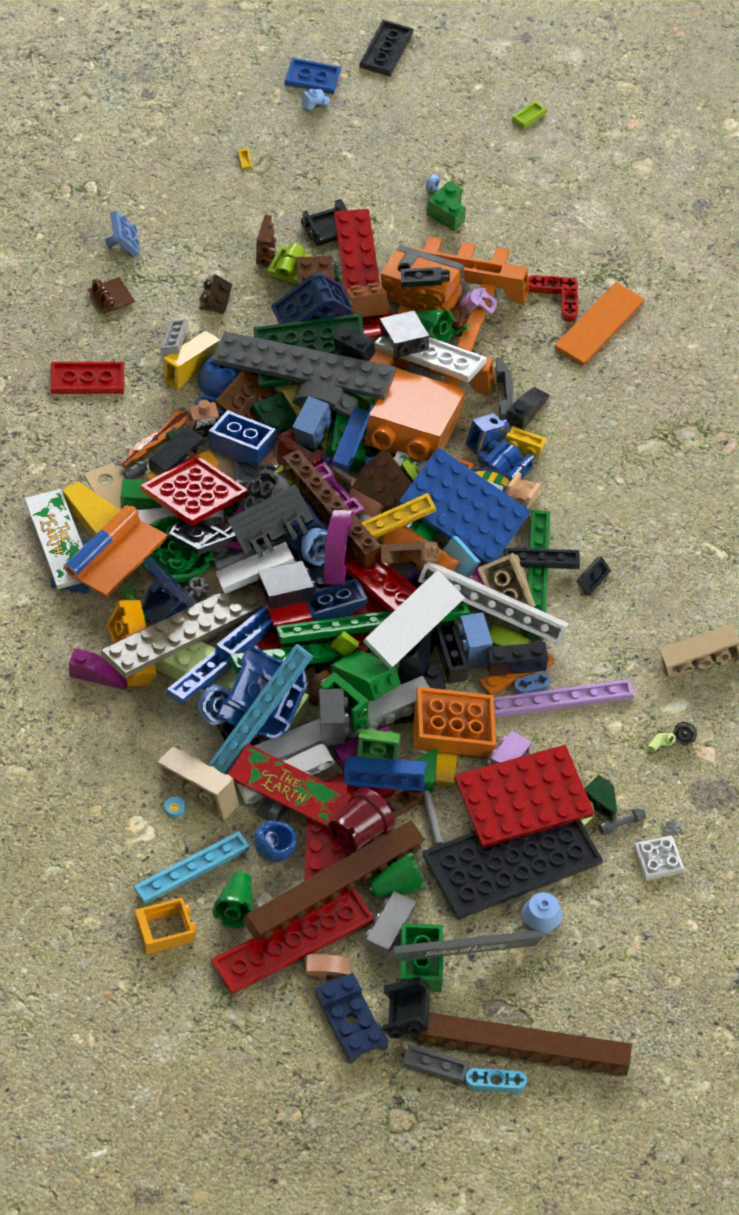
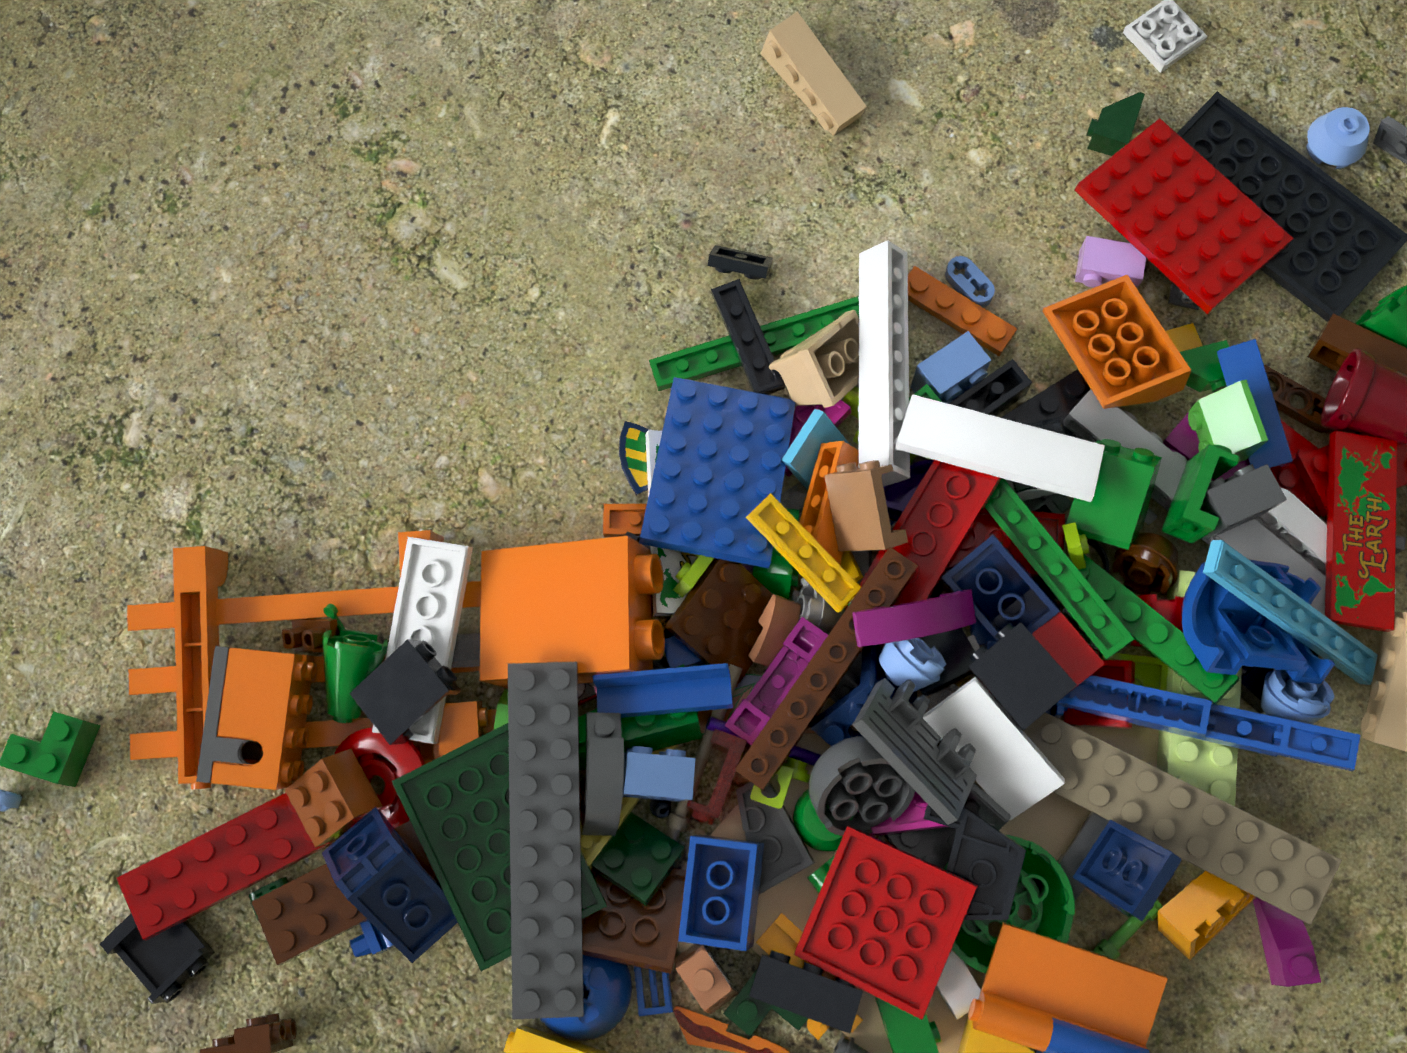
camera: 100 degrees left, 20 degrees up
light grey gear [185,577,209,601] -> none
lime plate [267,243,312,285] -> none
black brick [333,325,375,361] -> none
black hinge [401,267,450,287] -> none
light grey bar [423,791,443,846] -> none
lavender piece [458,288,497,314] -> none
blue torso [465,414,509,456] -> none
blue hips [477,440,534,480] -> none
black brick [486,642,548,676] -> none
lime slope [489,625,530,646] -> none
lavender tile [494,679,634,718] -> none
dark grey slope [495,357,513,421] -> none
yellow bracket [505,426,547,459] -> none
light nougat piece [505,472,541,509] -> none
black slope [507,387,550,430] -> none
red beam [528,275,578,322] -> none
orange tile [554,282,645,366] -> none
dark grey bar [598,807,646,835] -> none
yellowish green arm [647,733,676,753] -> none
dark grey plate [673,721,697,745] -> none

